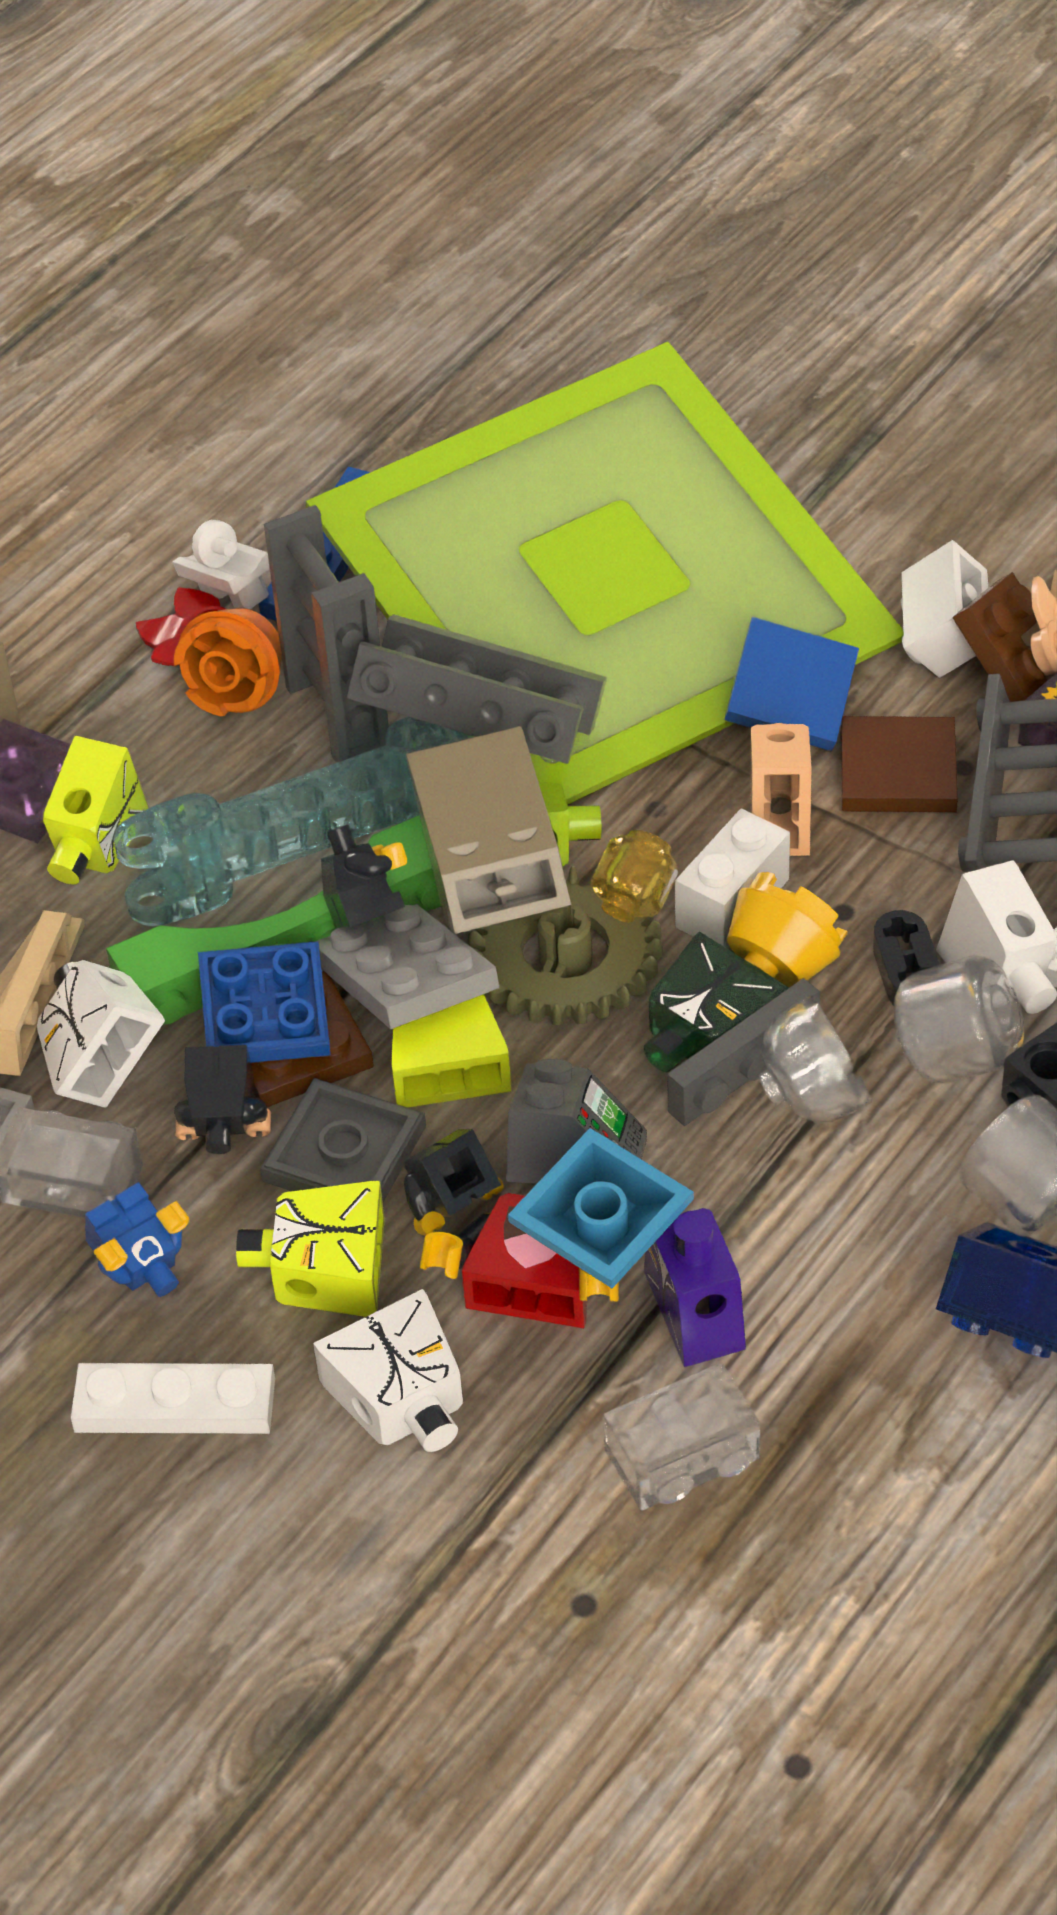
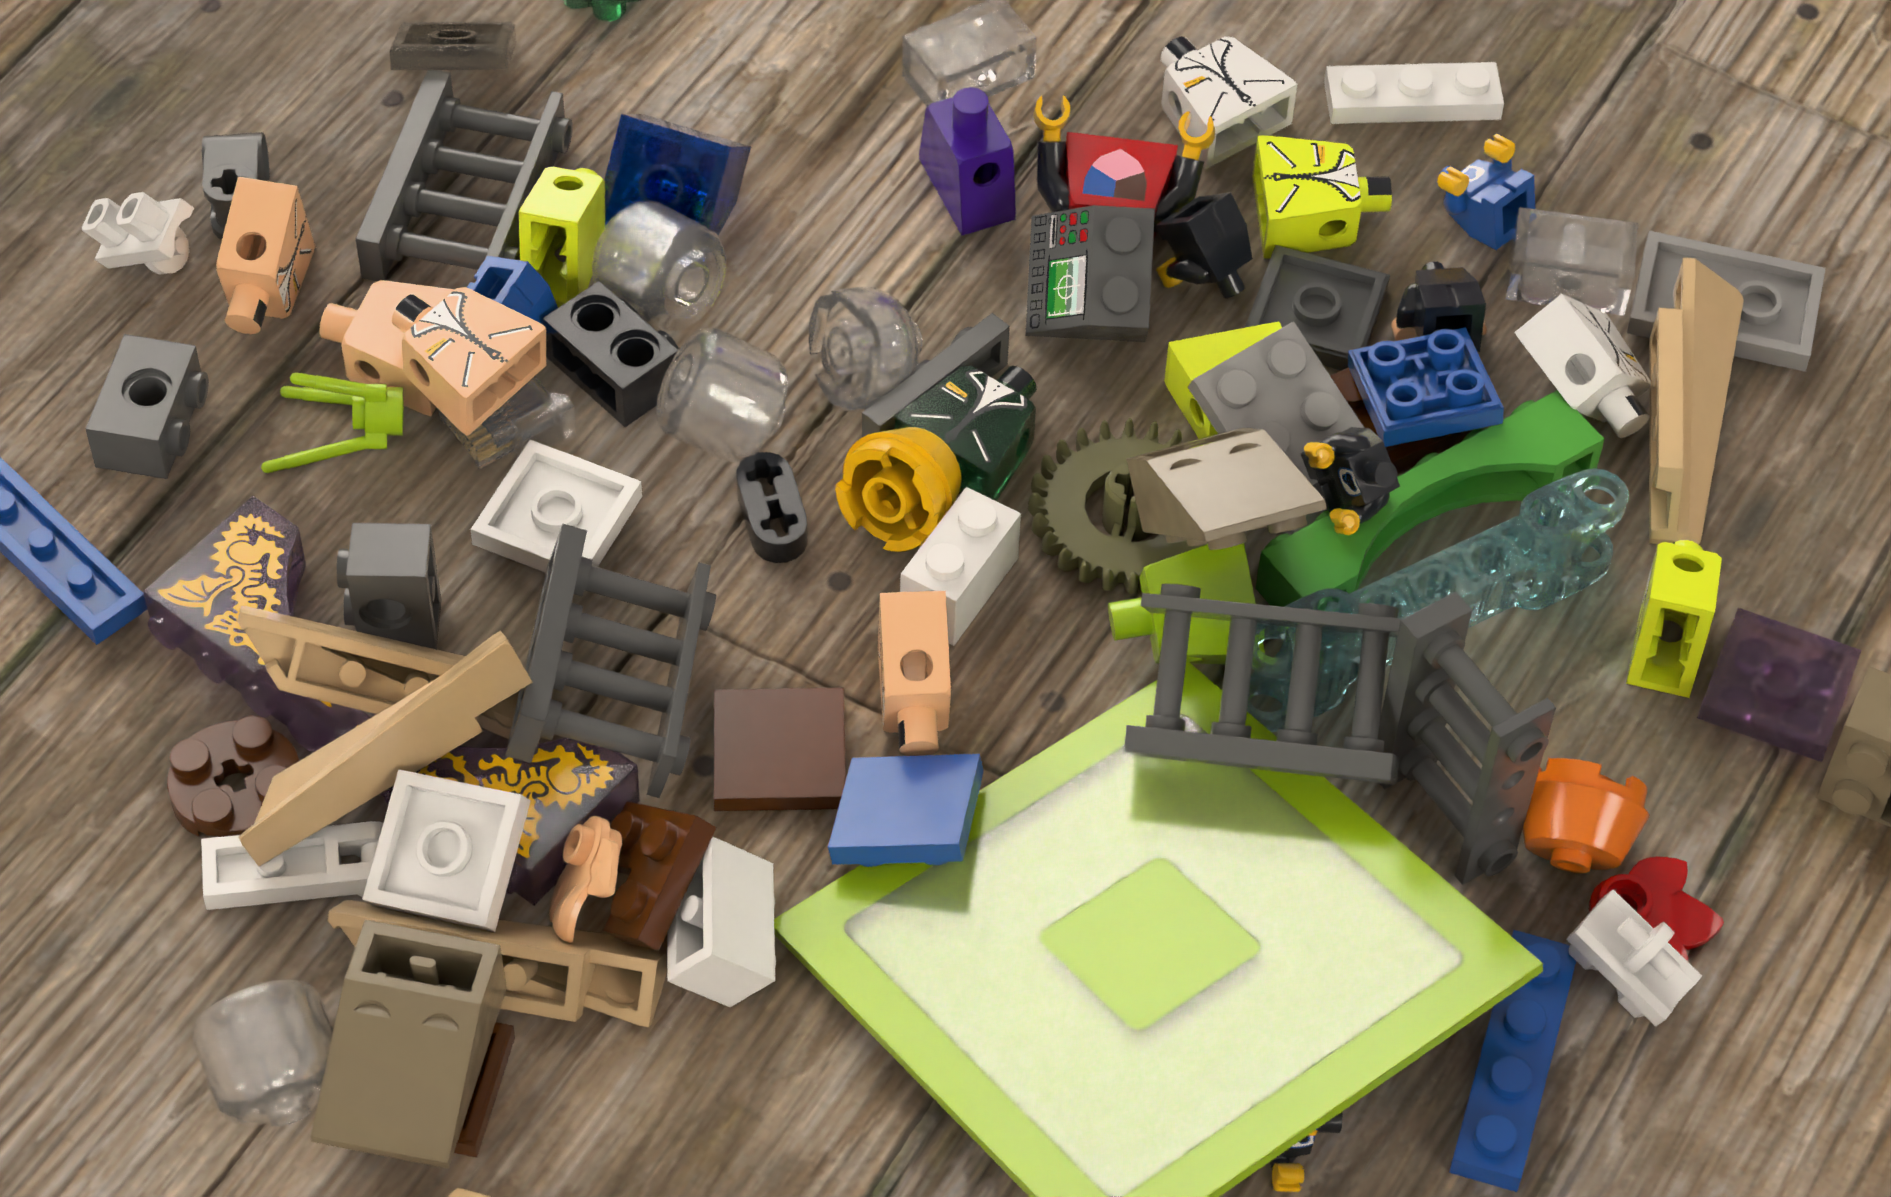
camera: 170 degrees right, 5 degrees up
dark azure slope [508,1128,694,1288] -> none
clear yellow head [591,830,679,923] -> none
white torso [936,860,1057,1014] -> none

